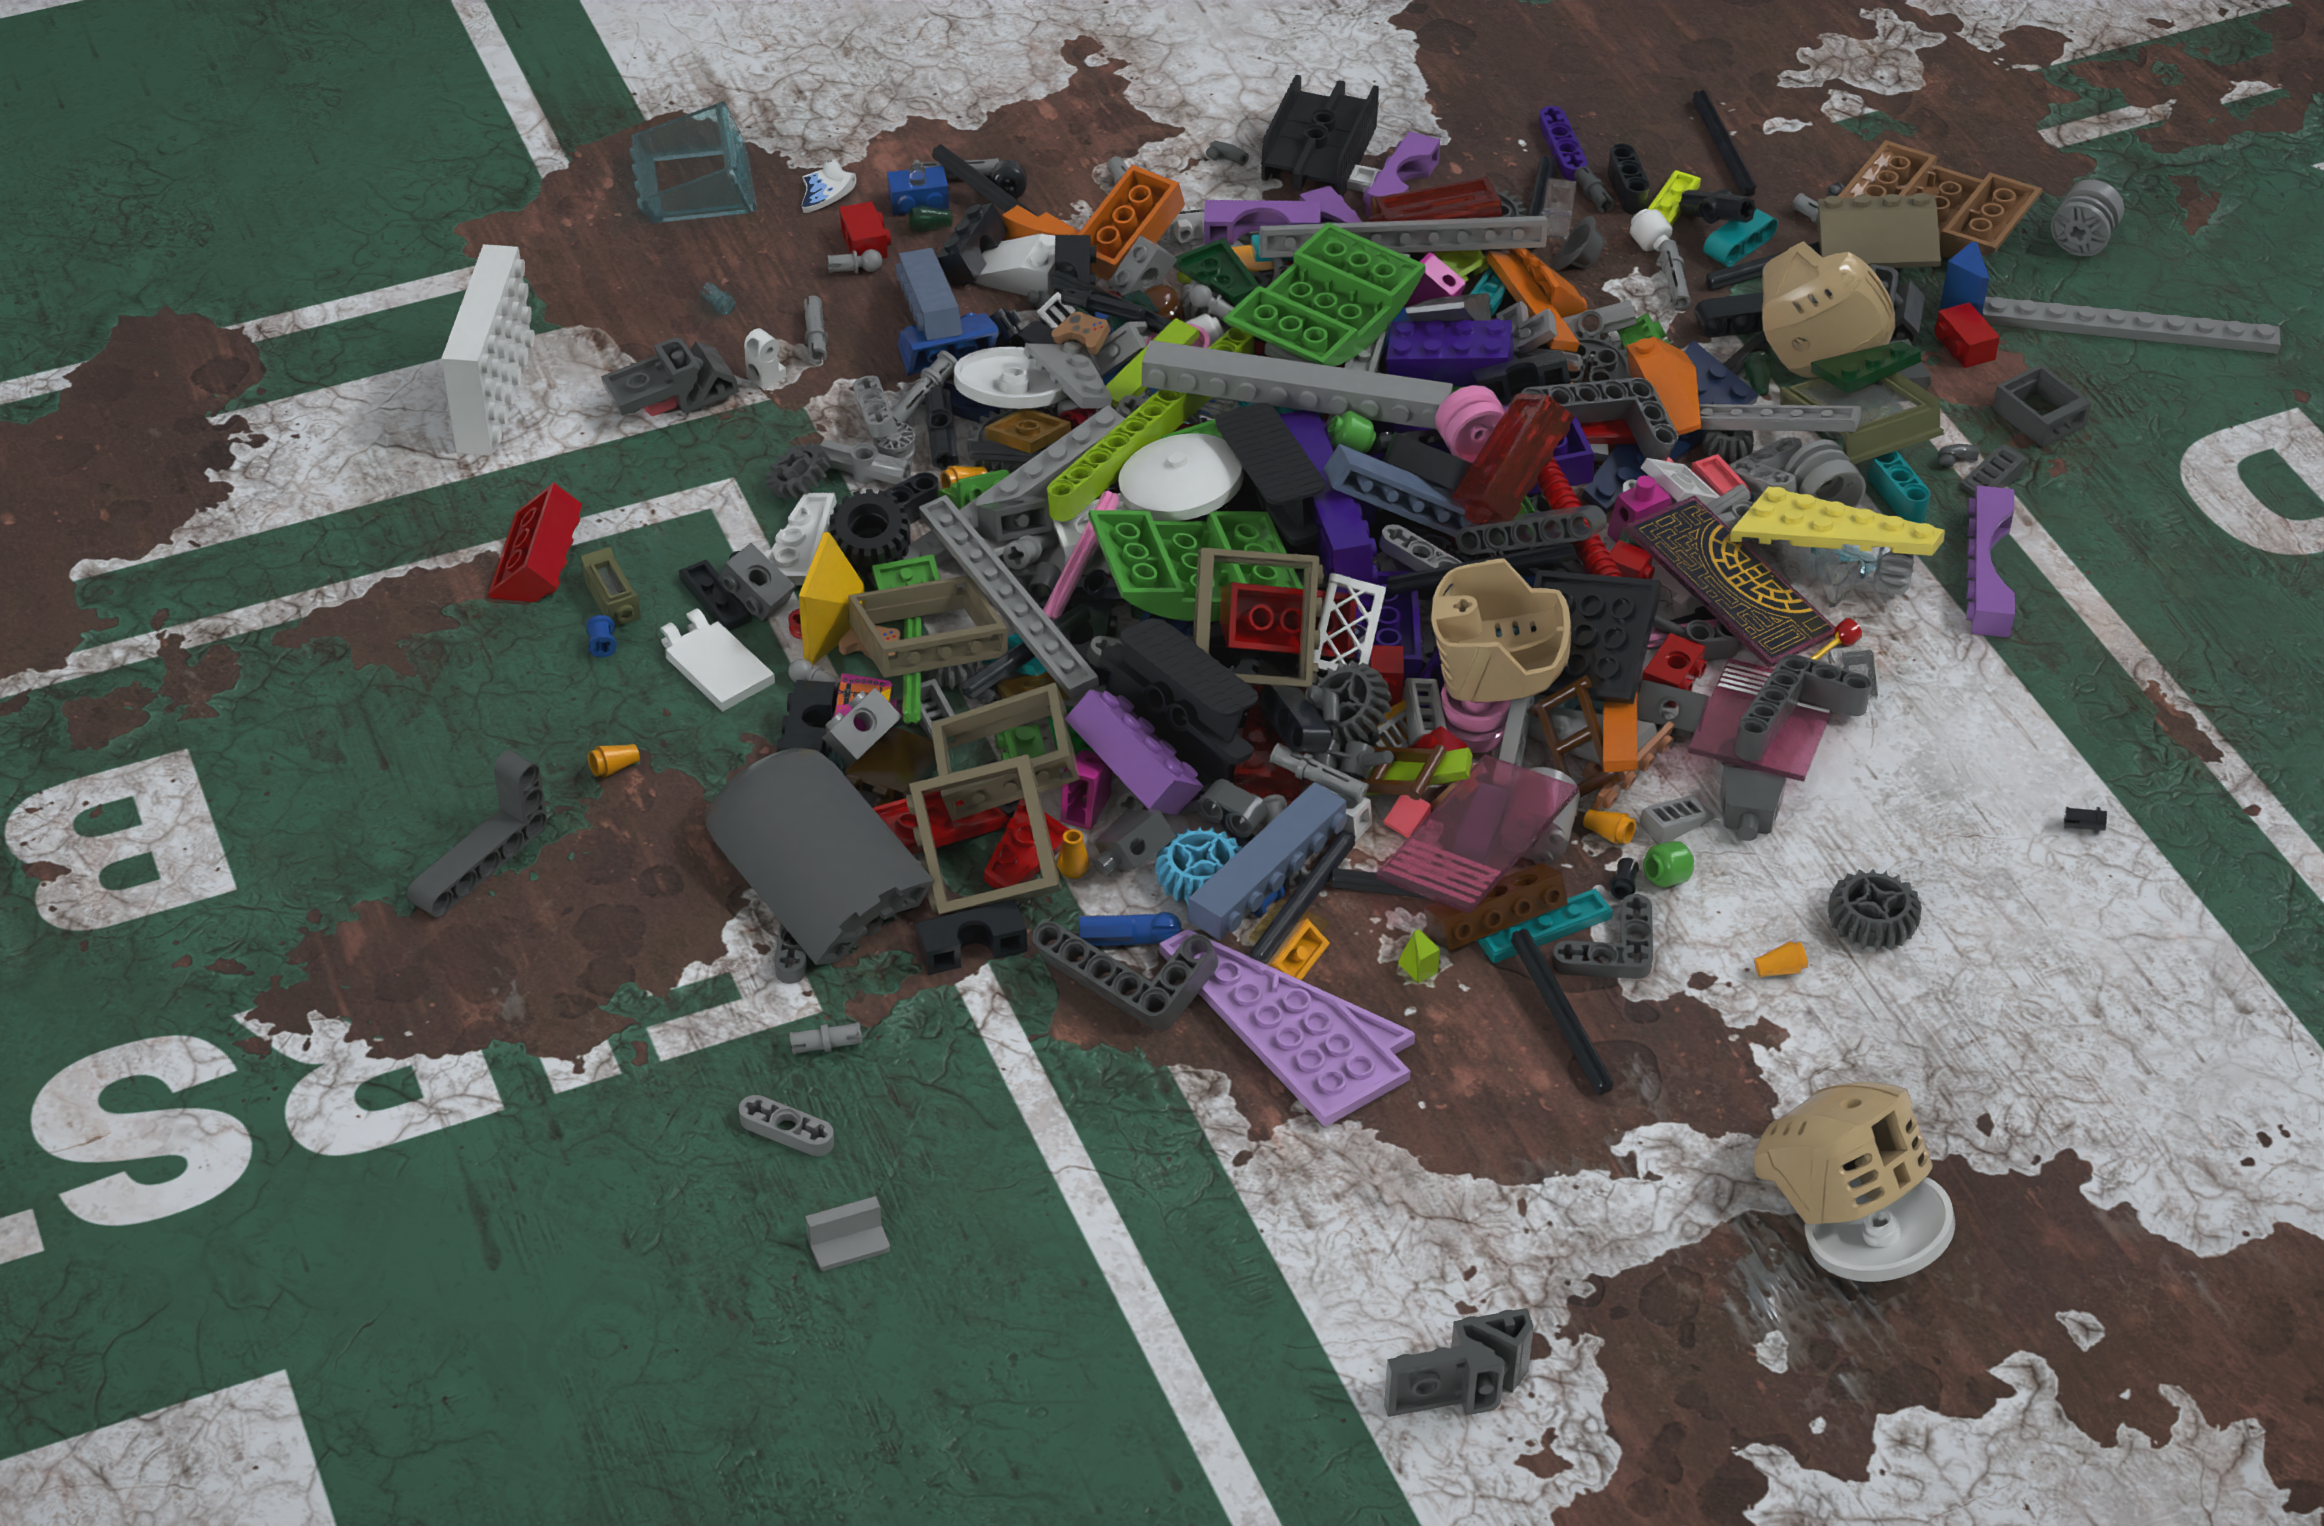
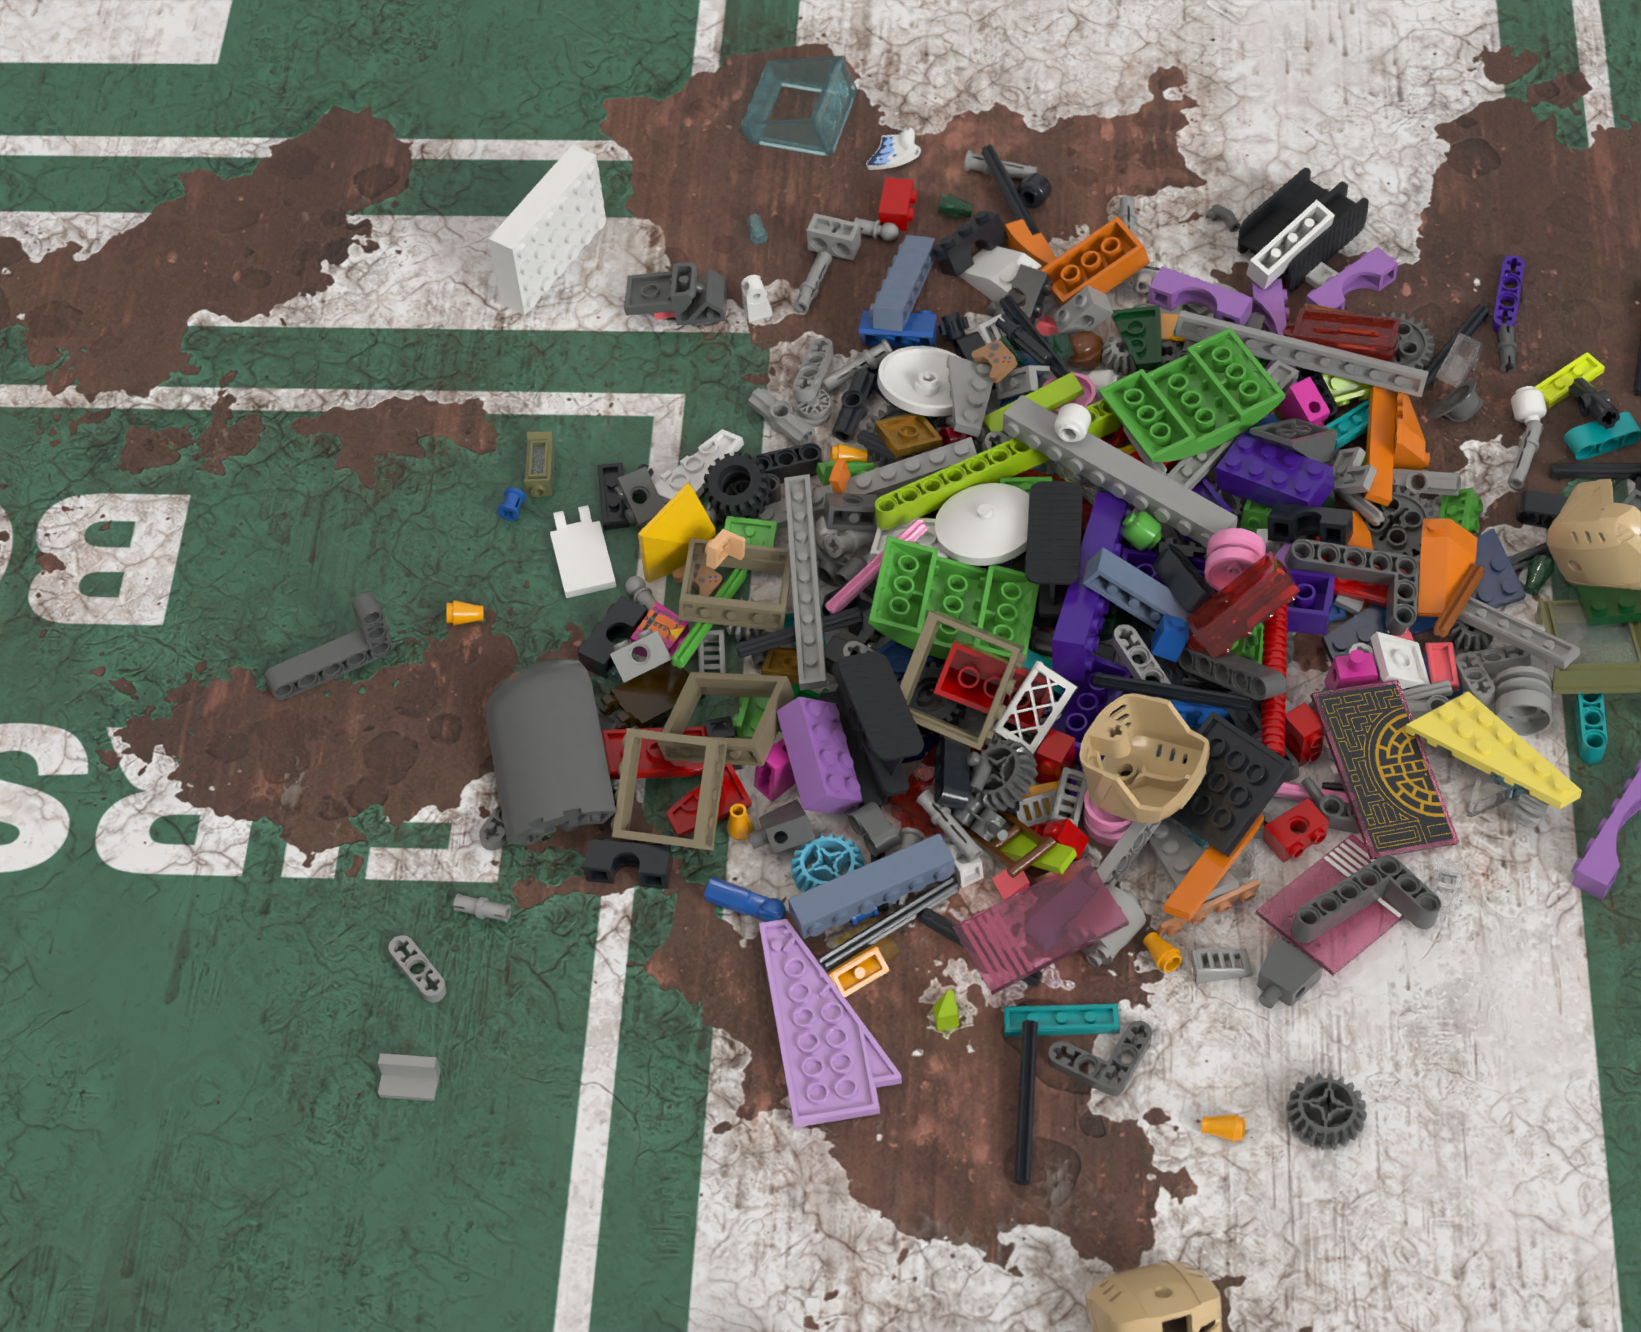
camera: 30 degrees right, 10 degrees up
red slope [488,482,582,602] -> none
dark grey gear [766,442,831,500] -> none
blue piece [887,163,949,215] -> none
dark grey beam [1032,921,1219,1031] -> none
light grey pin [1189,285,1234,328] -> none
reddish brown brick [1424,862,1568,951] -> none
reddish brown piece [1530,675,1626,798] -> none
black beam [1608,143,1650,215] -> none
black pin [1609,857,1639,900] -> none
dark grey brick [1637,680,1710,738] -> none
bright green head [1643,841,1694,888] -> none
red hinge [1810,618,1862,660] -> none
black pin [2064,807,2107,834] -> none
none -> light nougat bracket [705,529,746,569]
none -> light grey brick [807,213,861,260]
none -> orange tile [829,459,851,493]
none -> white head [1054,403,1091,442]
none -> blue brick [1151,614,1189,662]
none -> white brick [1246,200,1335,290]
none -> dark orange axle [1433,564,1484,638]

